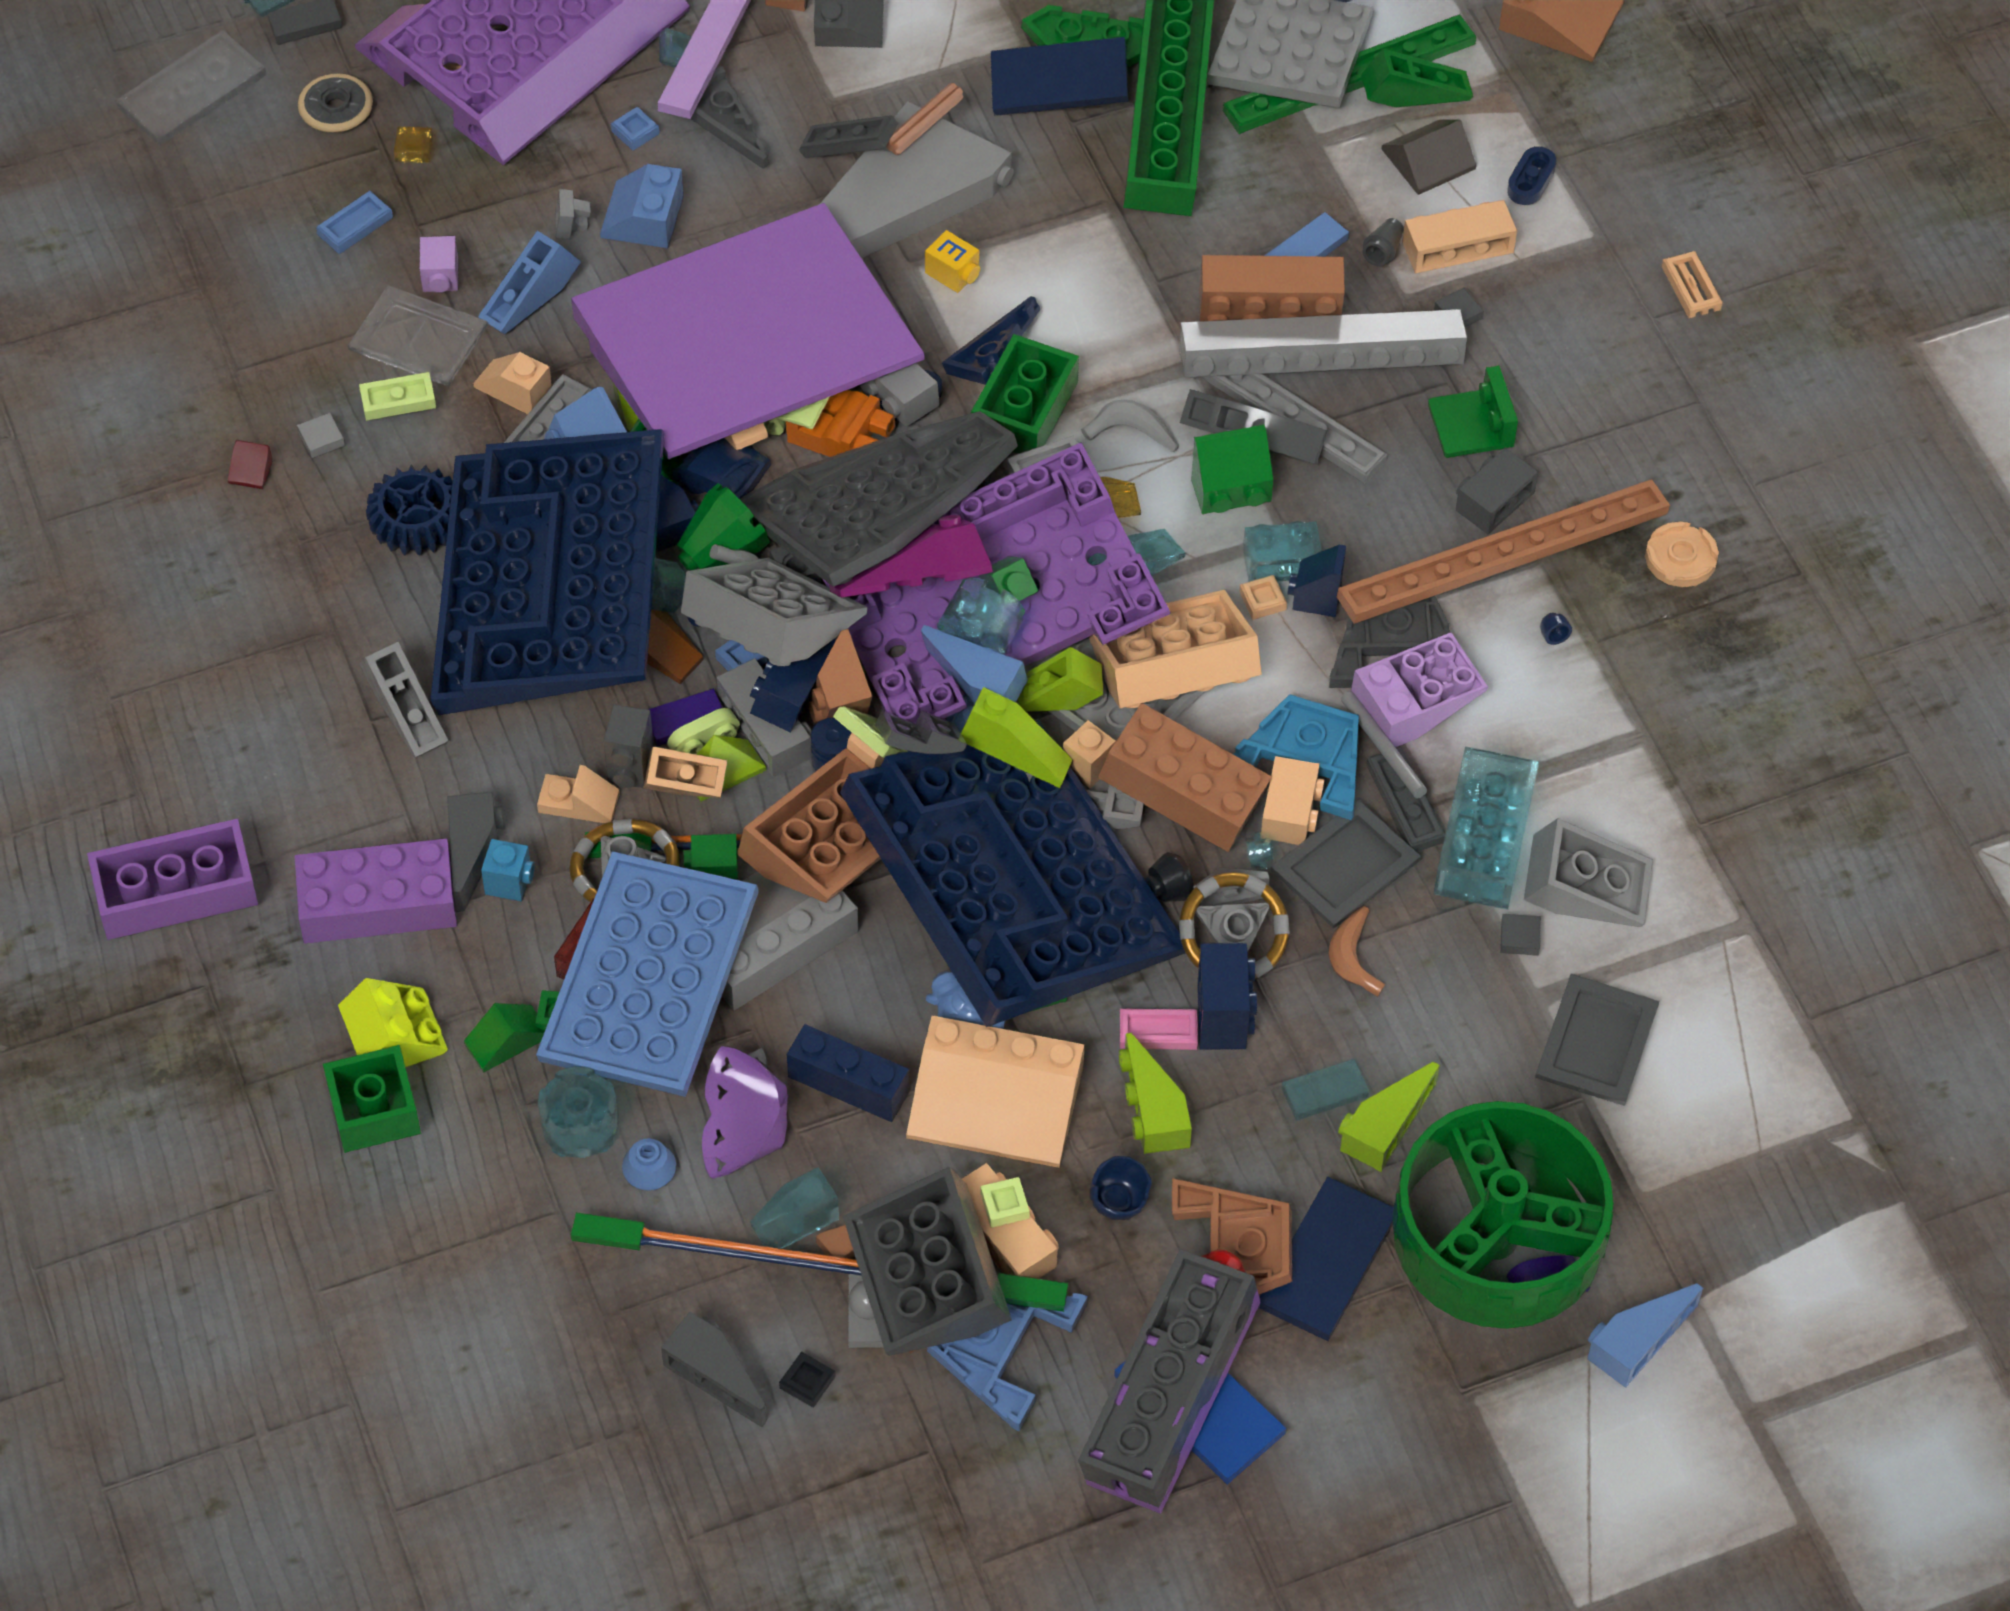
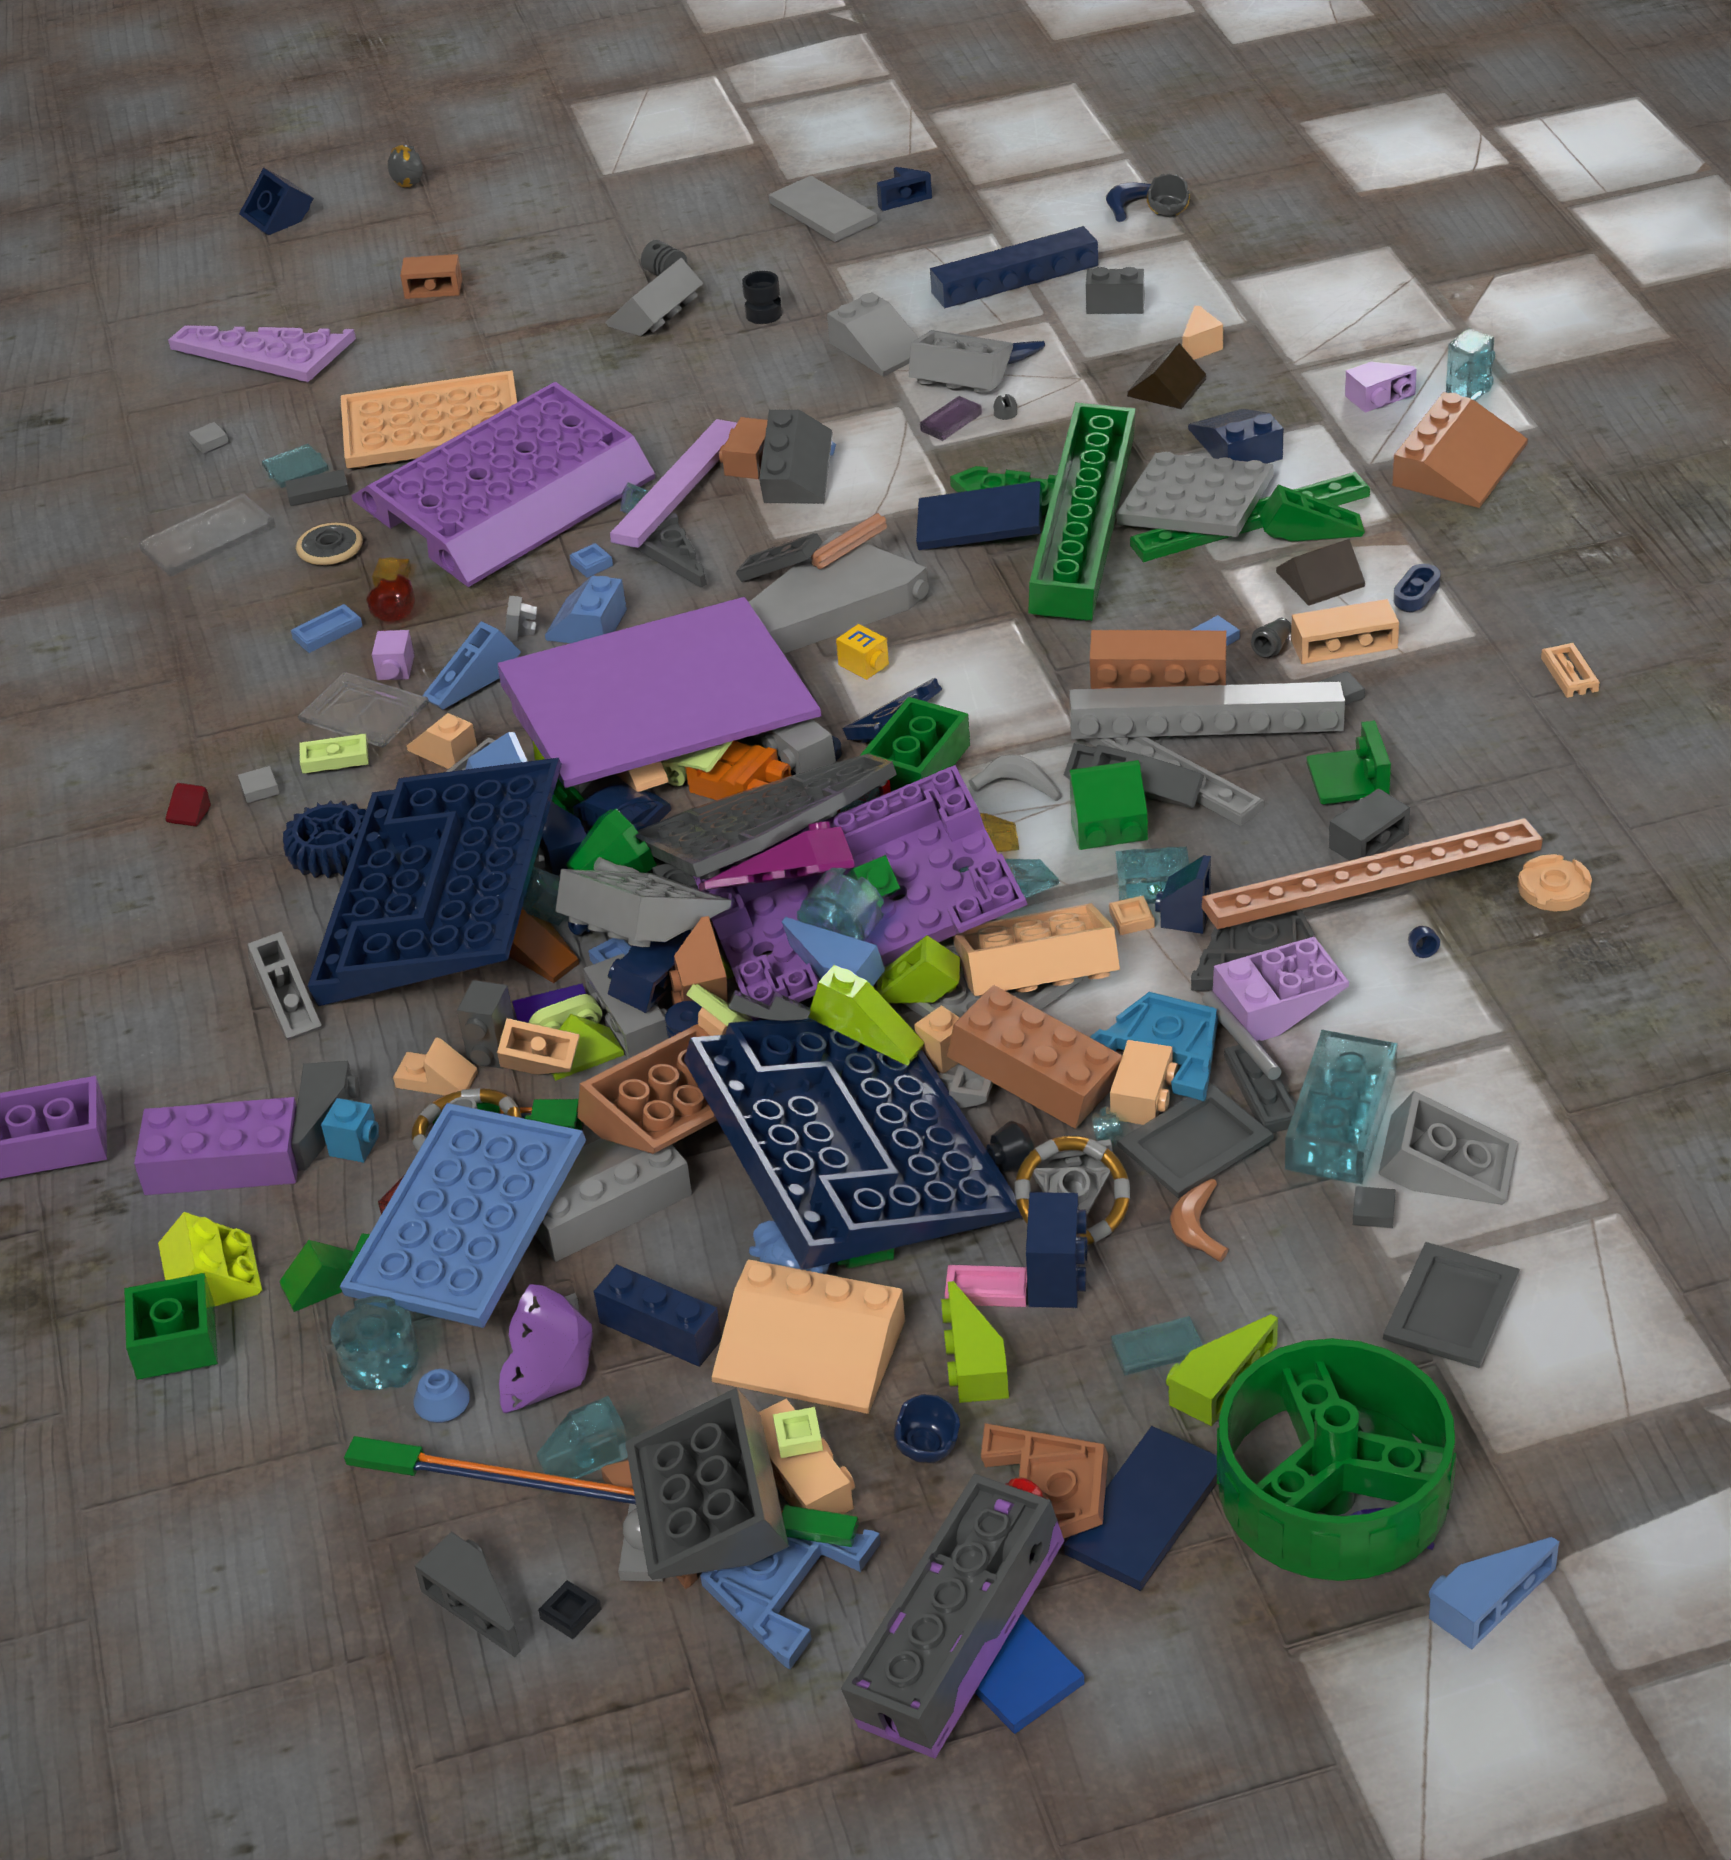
camera: 10 degrees right, 15 degrees down
none -> clear red hair [366,574,415,622]

